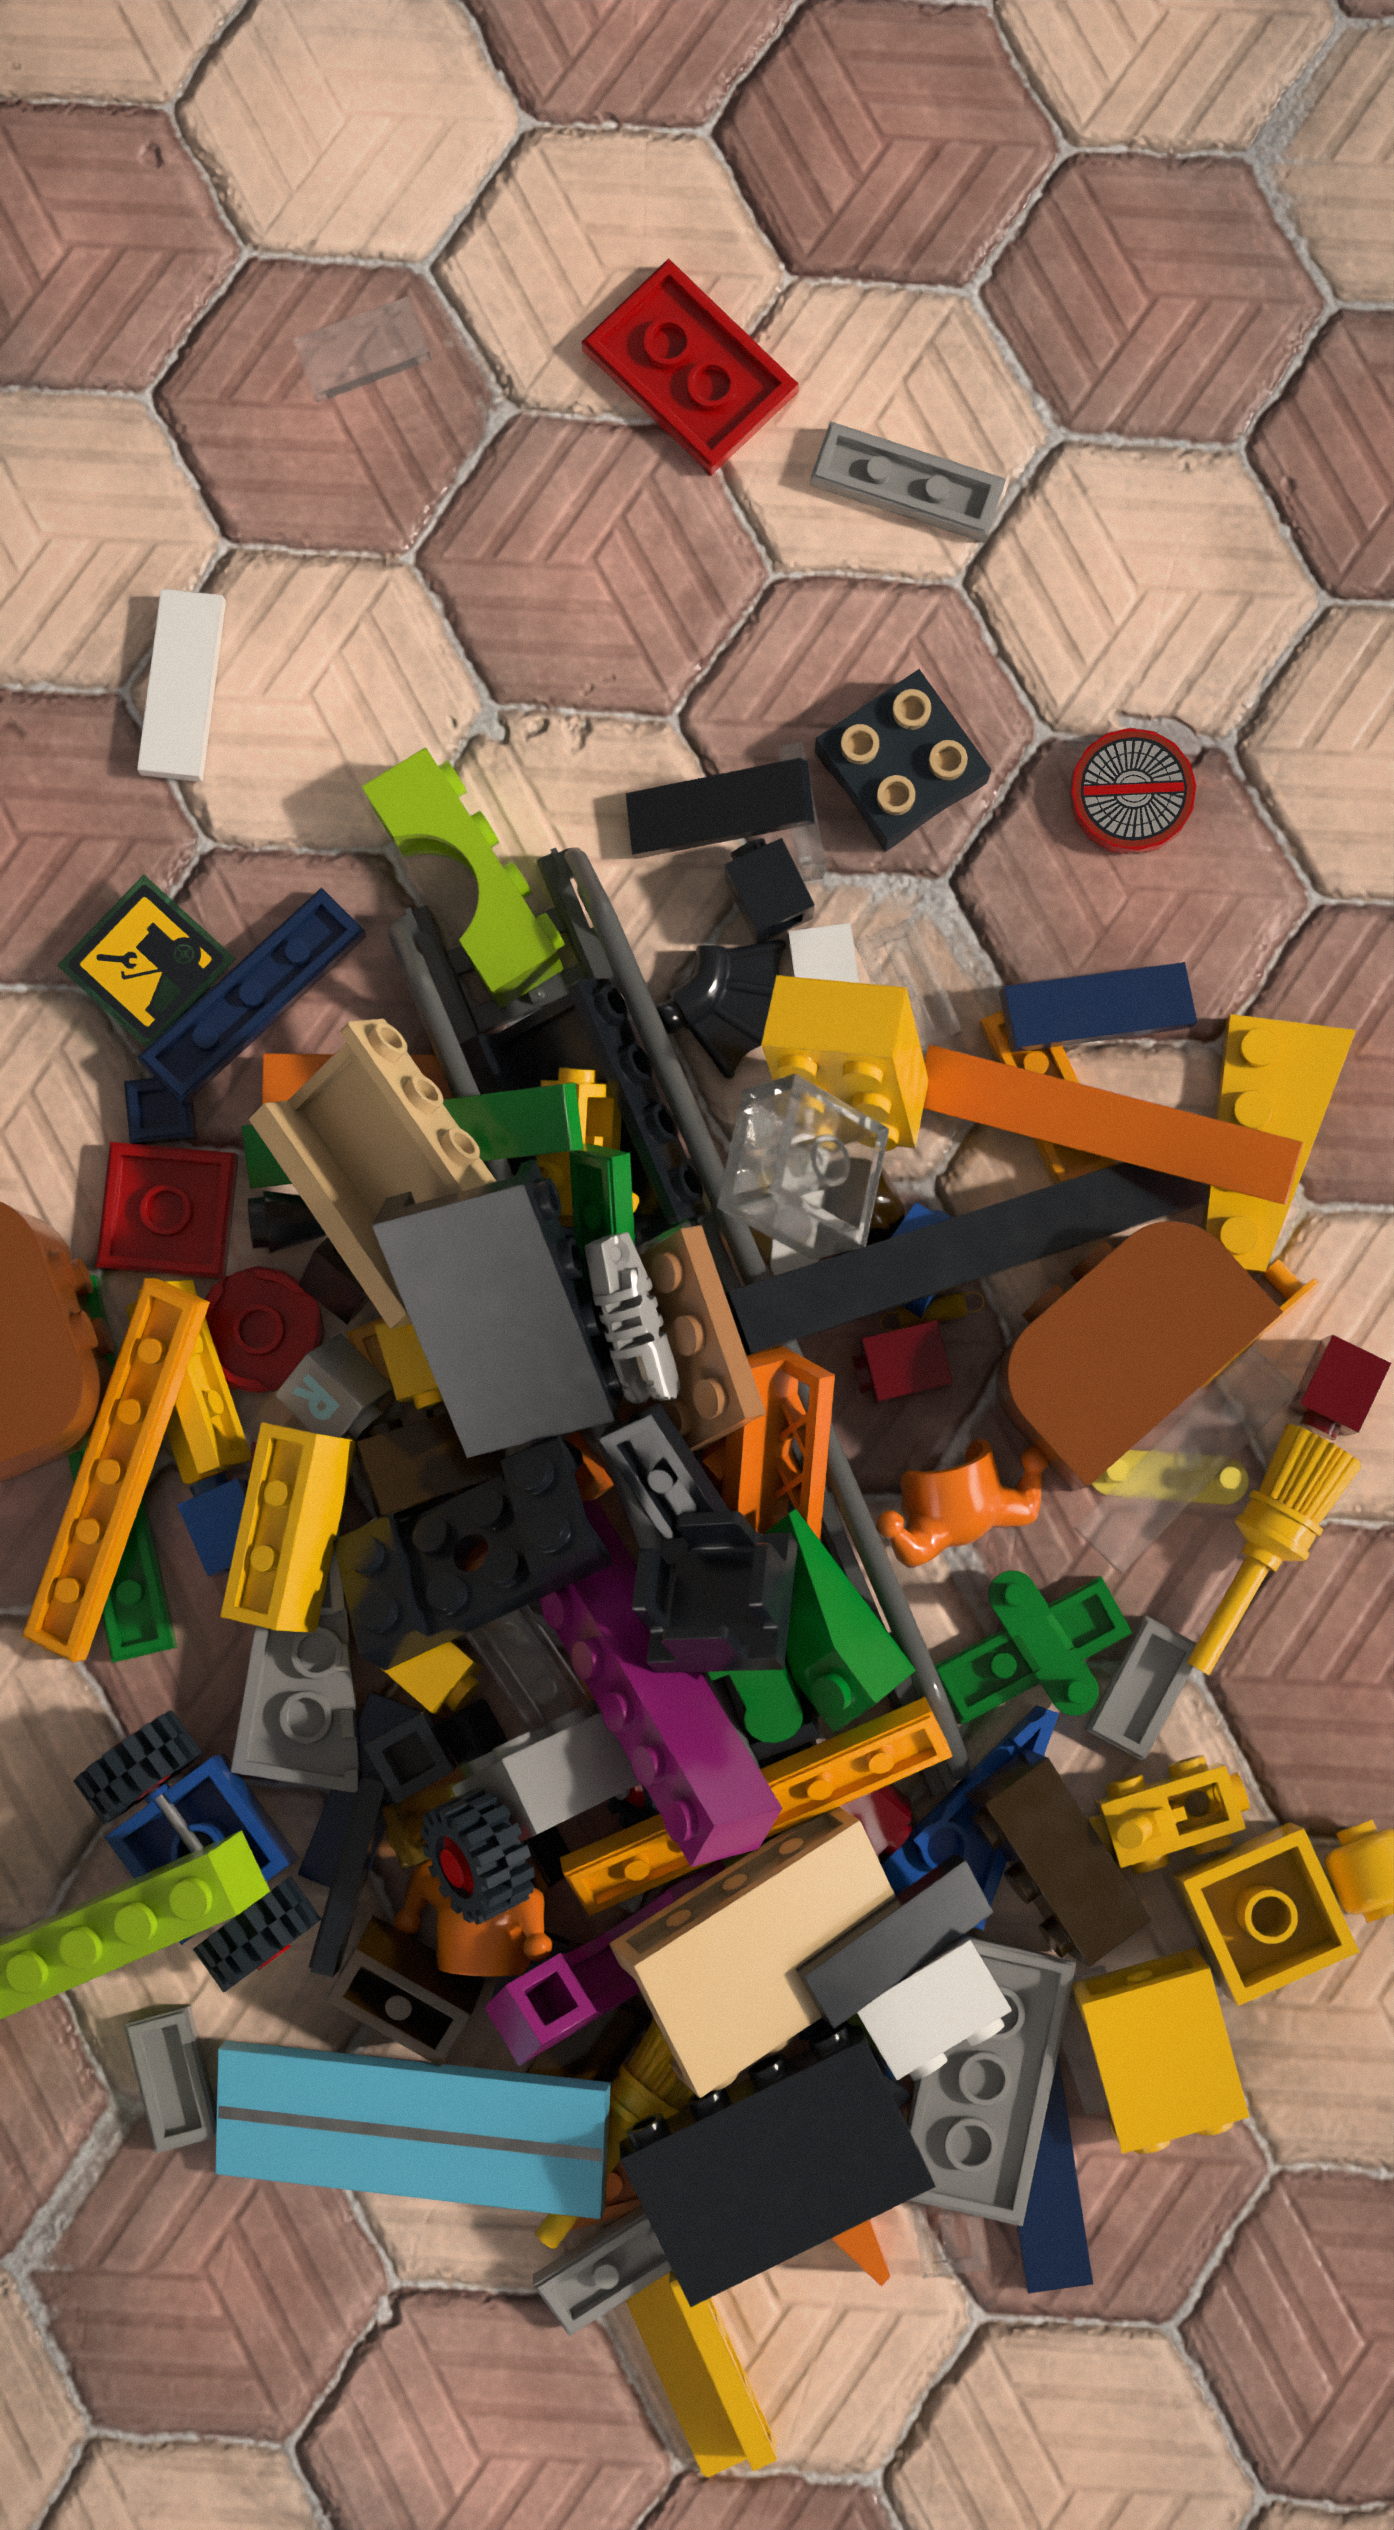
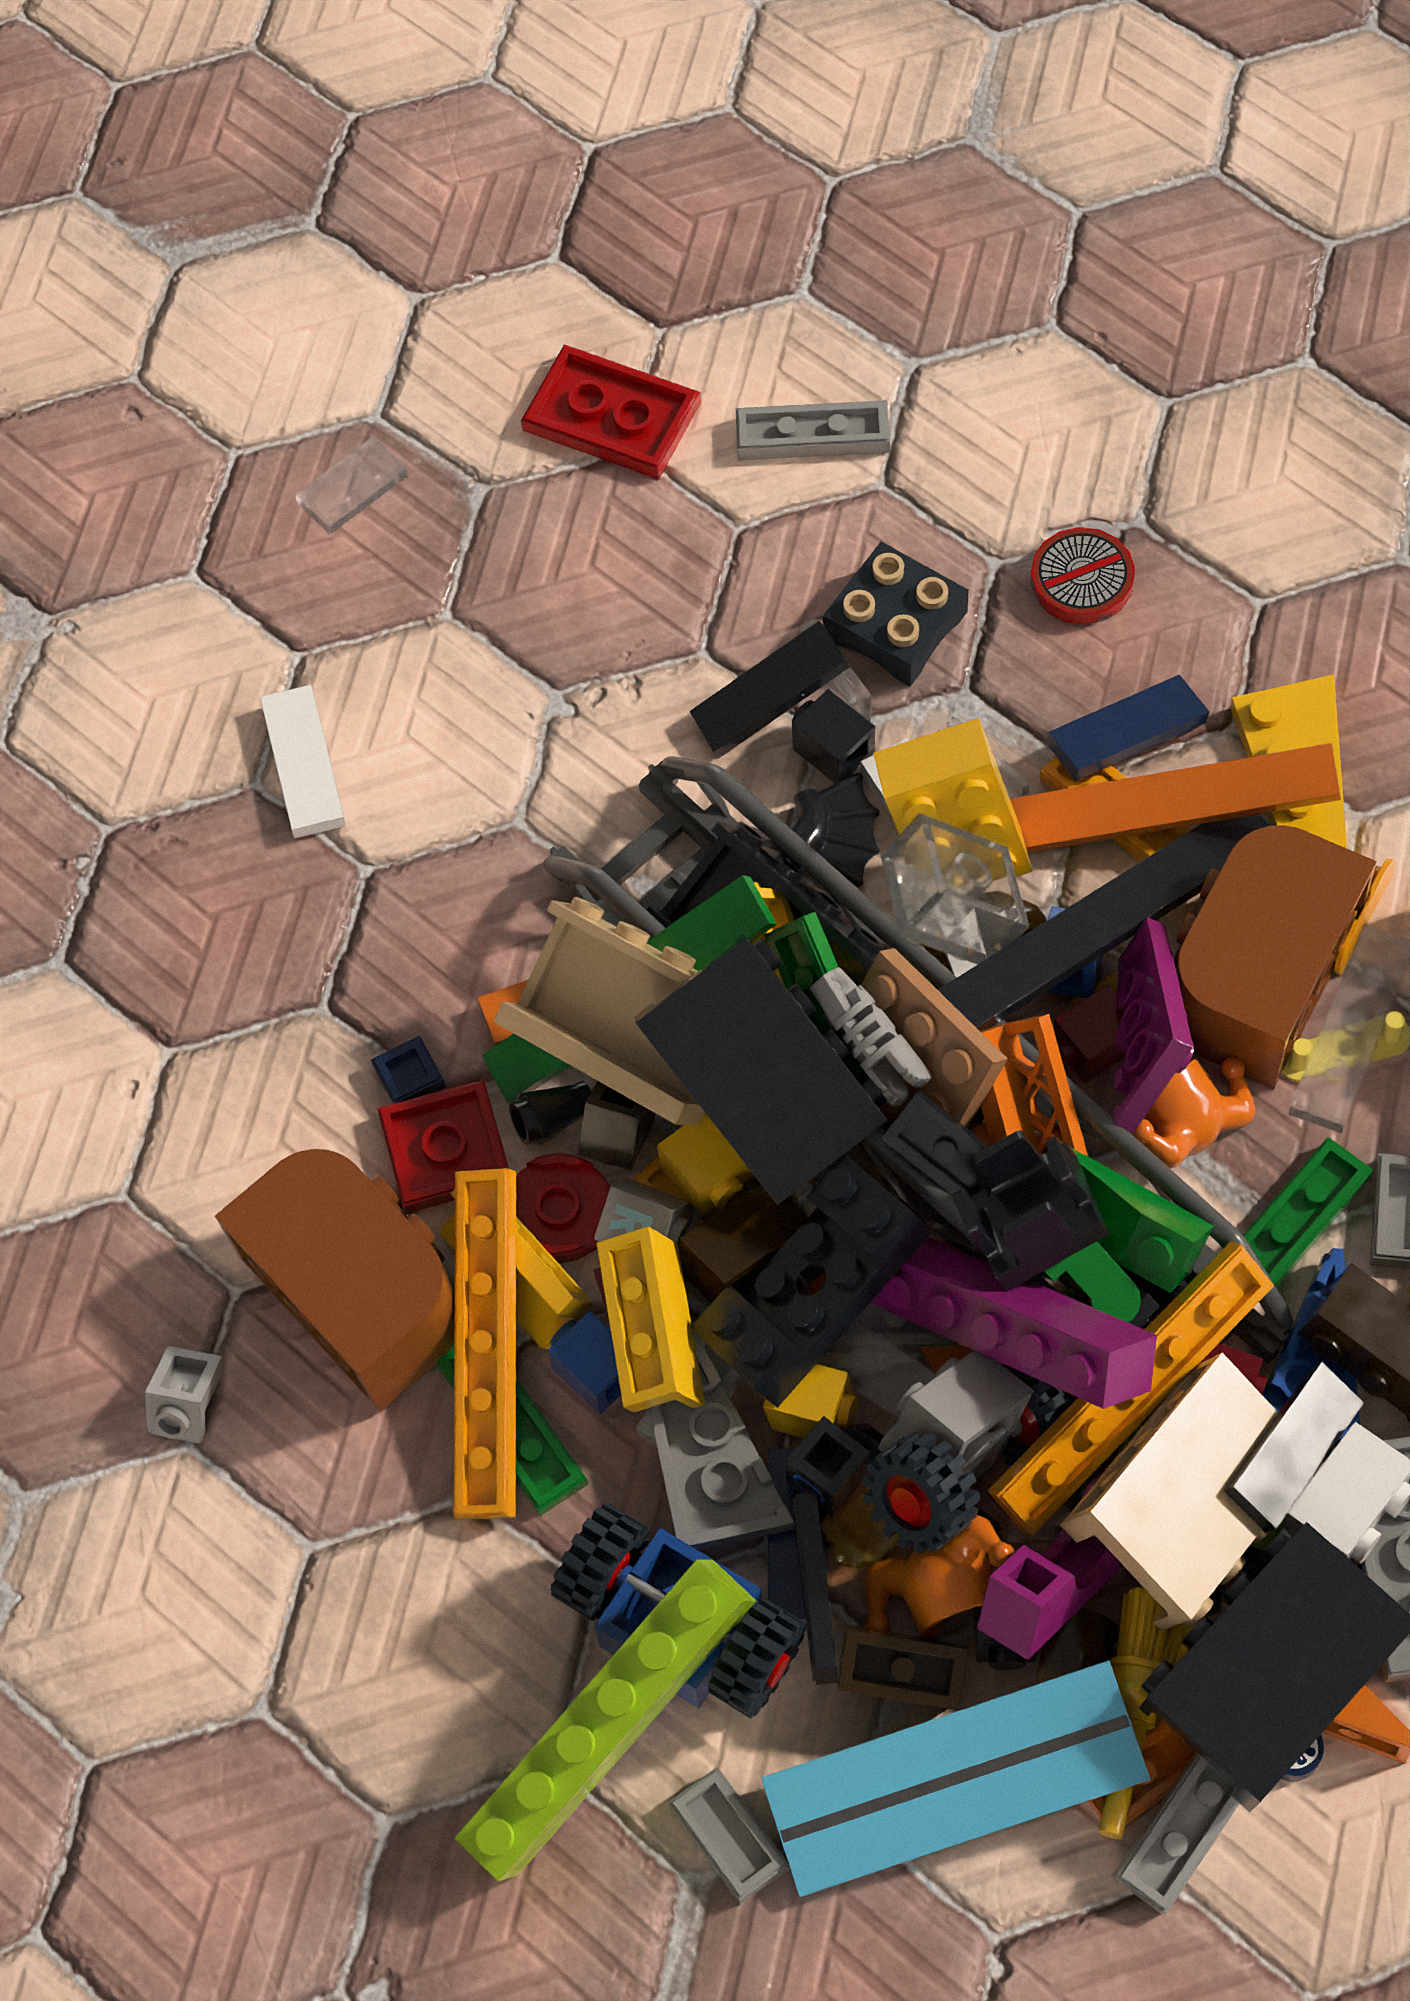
camera: 20 degrees left, 20 degrees down
piece [57,874,236,1048] -> none
dark blue tile [137,887,366,1106] -> none
lime arch [361,747,565,1009] -> none
yellow panel [625,2270,777,2477] -> none
green piece [988,1570,1099,1716] -> none
none -> magenta wing [1113,917,1194,1133]

